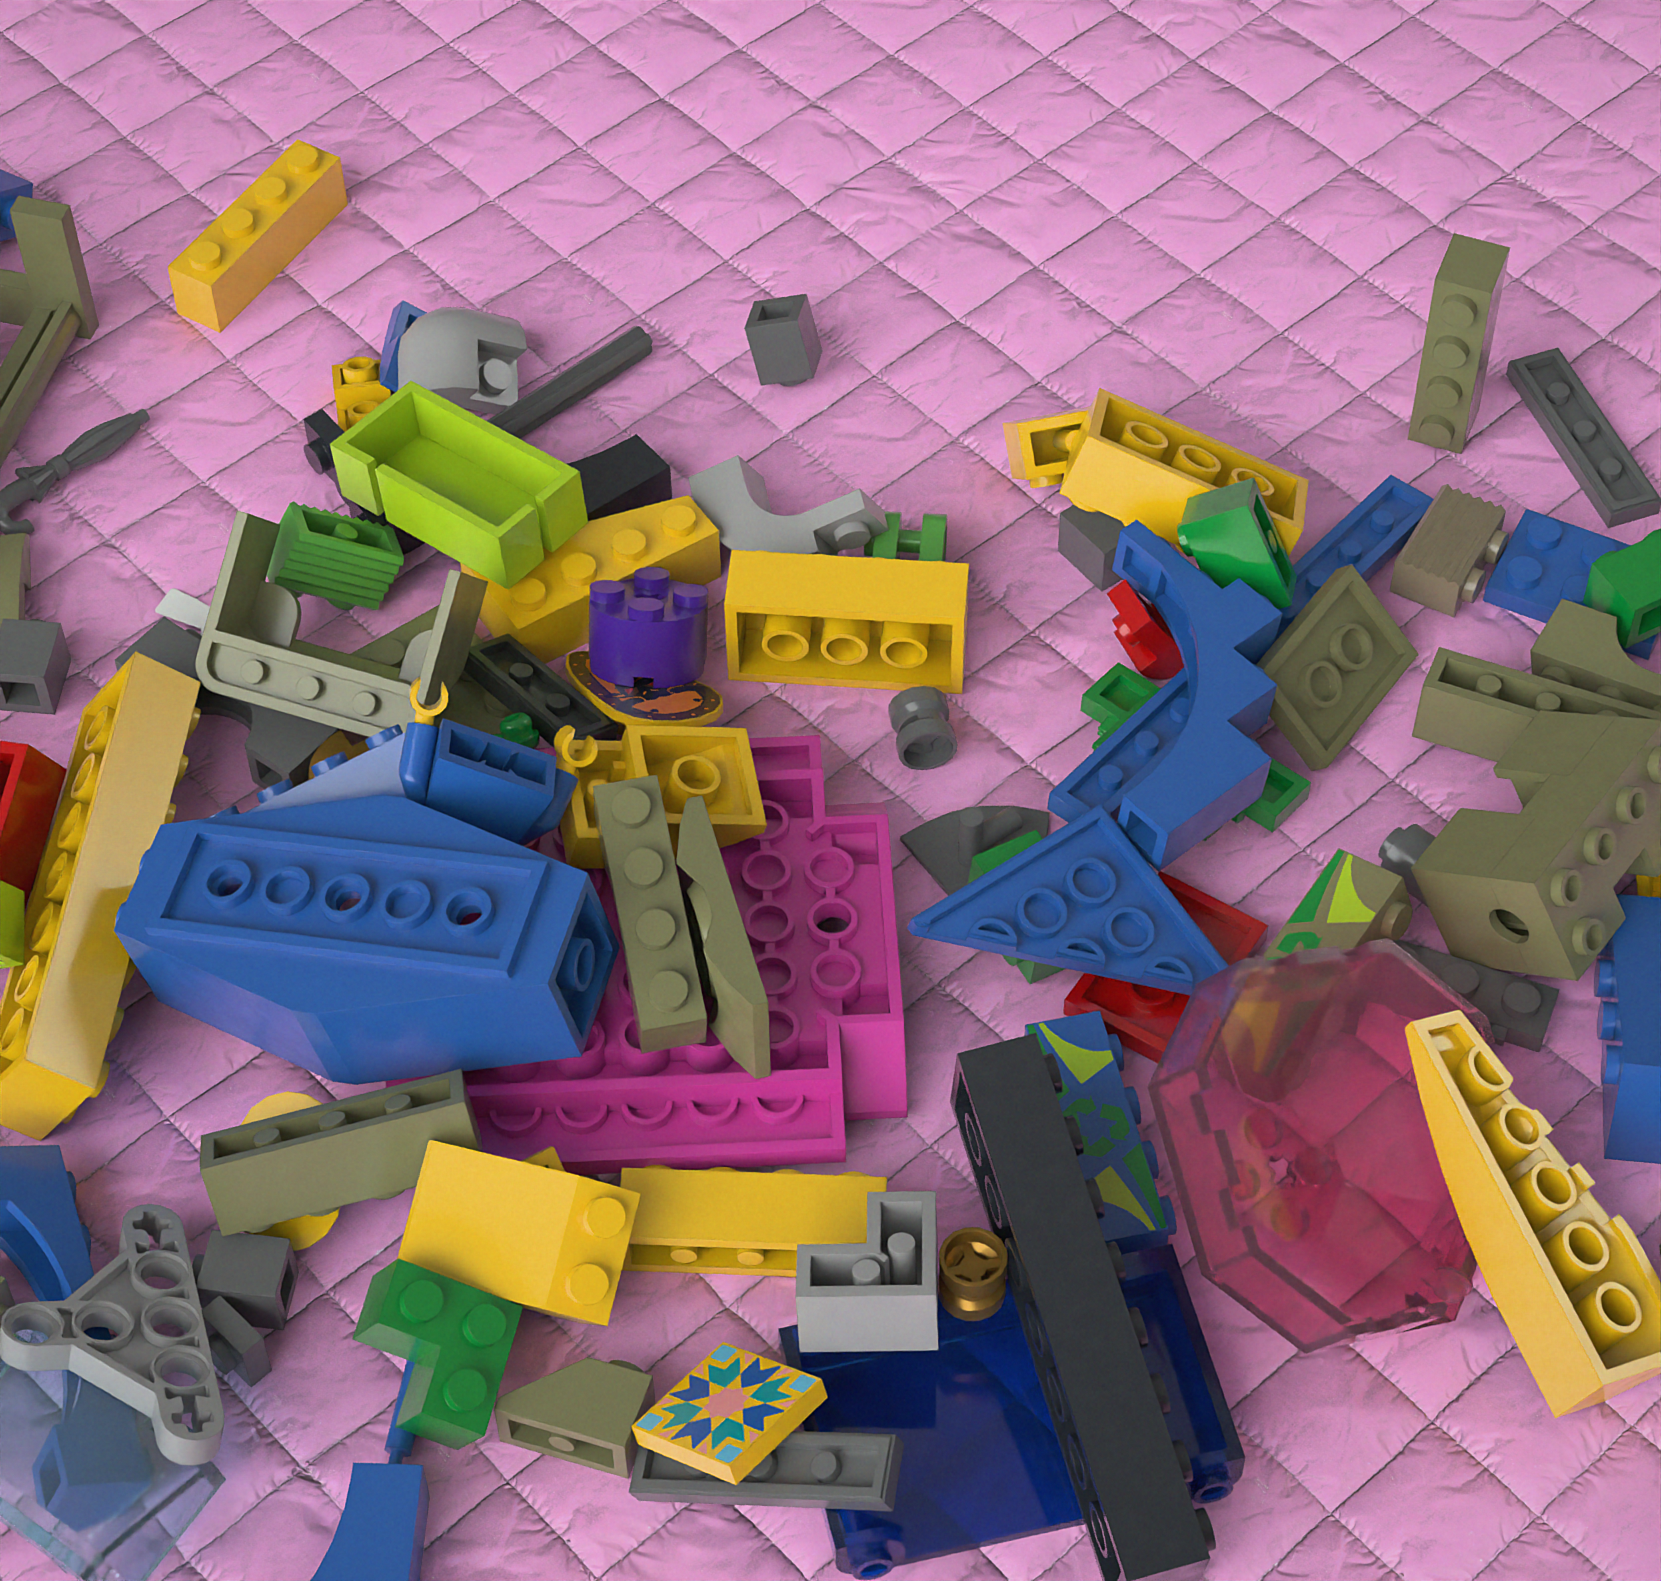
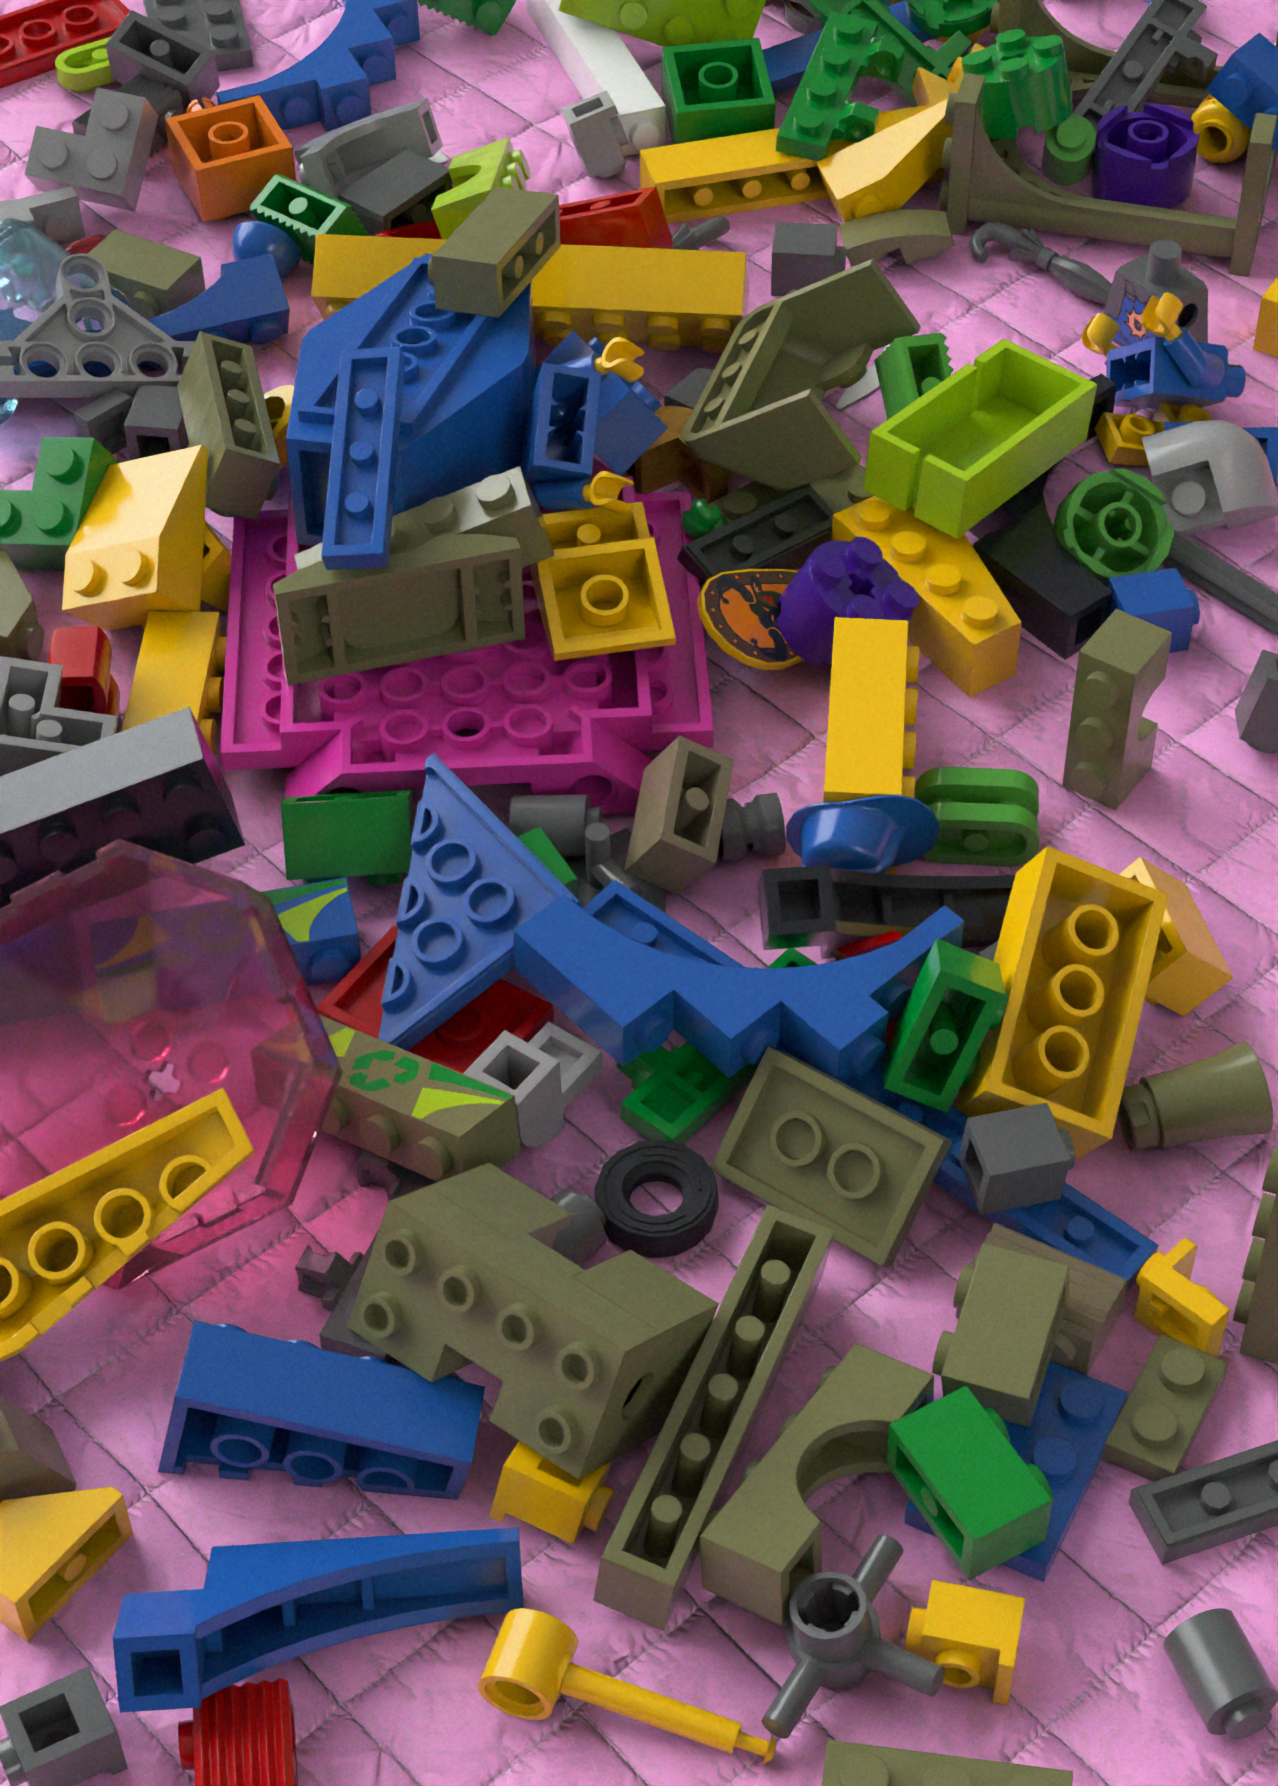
camera: 90 degrees right, 5 degrees down
light grey arch [688,455,889,556] -> none
none -> red brick [48,626,120,733]
none -> green brick [281,789,414,885]
none -> blue plate [321,346,406,570]
none -> olive brick [428,187,561,317]
none -> light grey brick [463,1021,603,1147]
none -> dark grey brick [509,794,604,857]
none -> black tyre [594,1140,719,1258]
none -> dark tan brick [624,735,734,895]
none -> black arch [757,865,1015,959]
none -> blue piece [786,795,939,874]
none -> olive brick [932,1243,1069,1427]
none -> dark grey brick [958,1103,1075,1215]
none -> bright green cylinder [1053,468,1174,587]
none -> olive arch [1062,609,1172,810]
none -> blue torso [1081,292,1246,409]
none -> olive plate [1102,1334,1229,1482]
none -> dark grey torso [1103,240,1208,347]
none -> blue brick [1108,568,1200,653]
none -> olive plant [1117,1041,1273,1152]
none -> yellow bracket [1134,1237,1230,1356]

